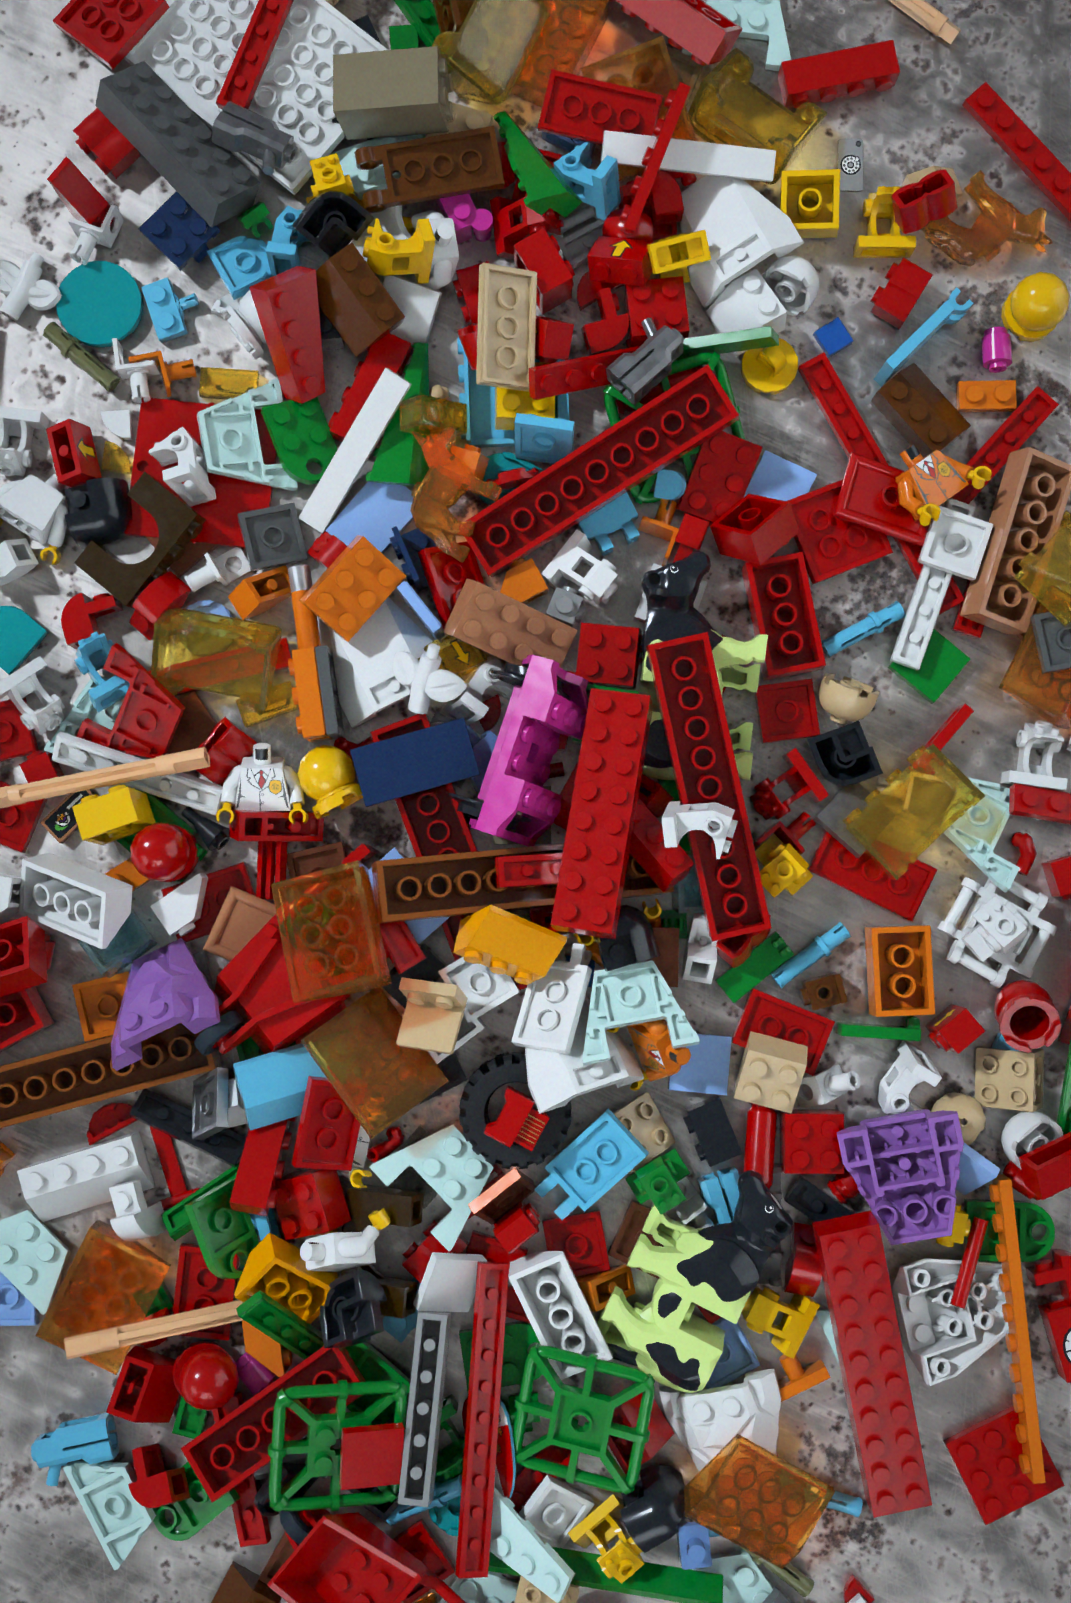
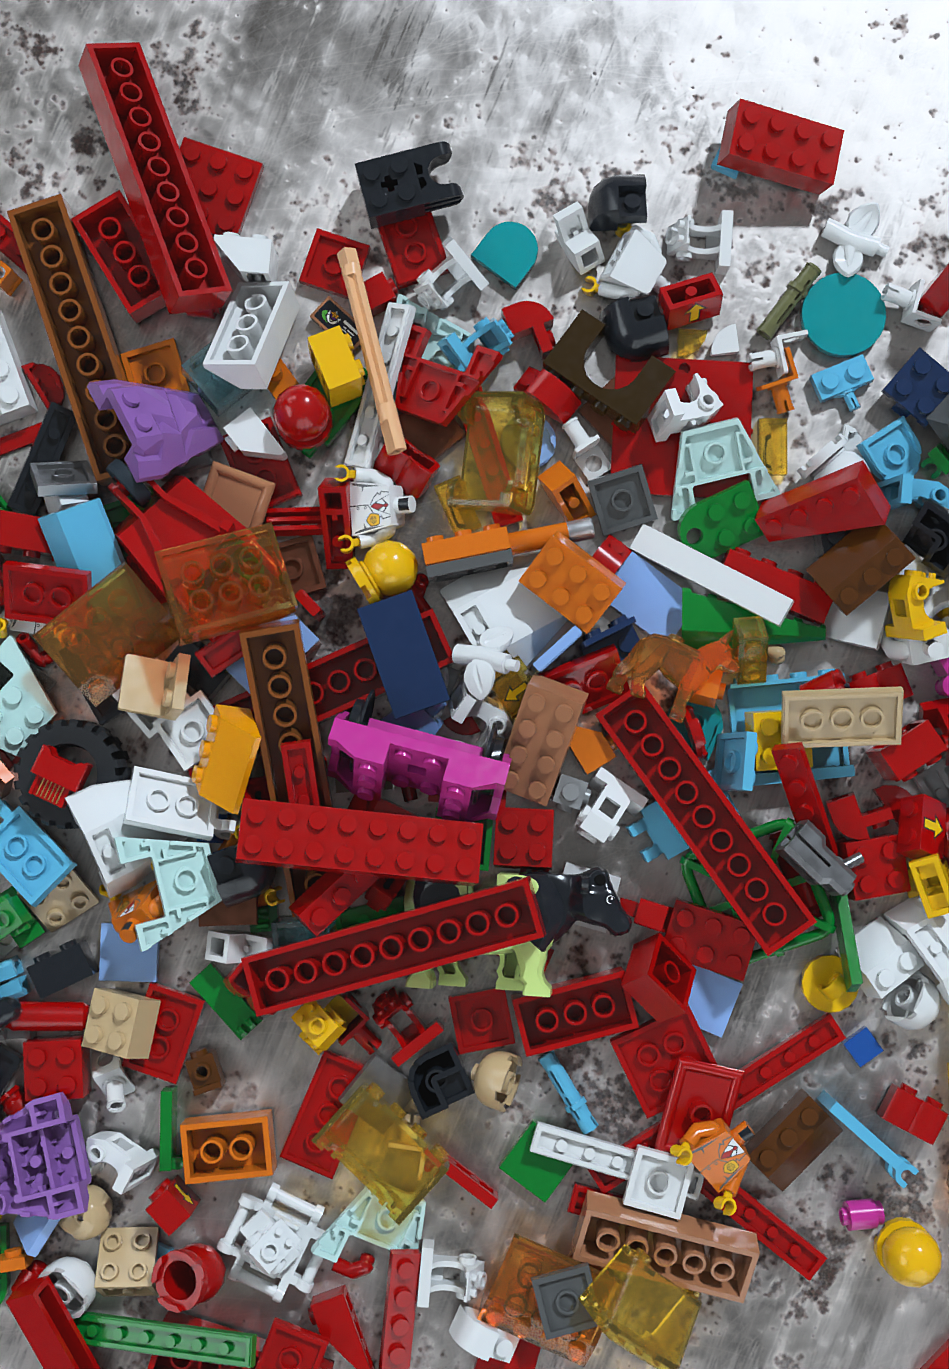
camera: 85 degrees right, 0 degrees up
black cone [181,807,230,851] -> none
red brick [535,316,574,364] -> none
orange bracket [638,499,679,566] -> none
medium azure tile [654,469,686,500] -> none
white tile [661,801,738,859] -> none
medium azure pin [771,922,852,989] -> none
orange plate [956,380,1017,412] -> none

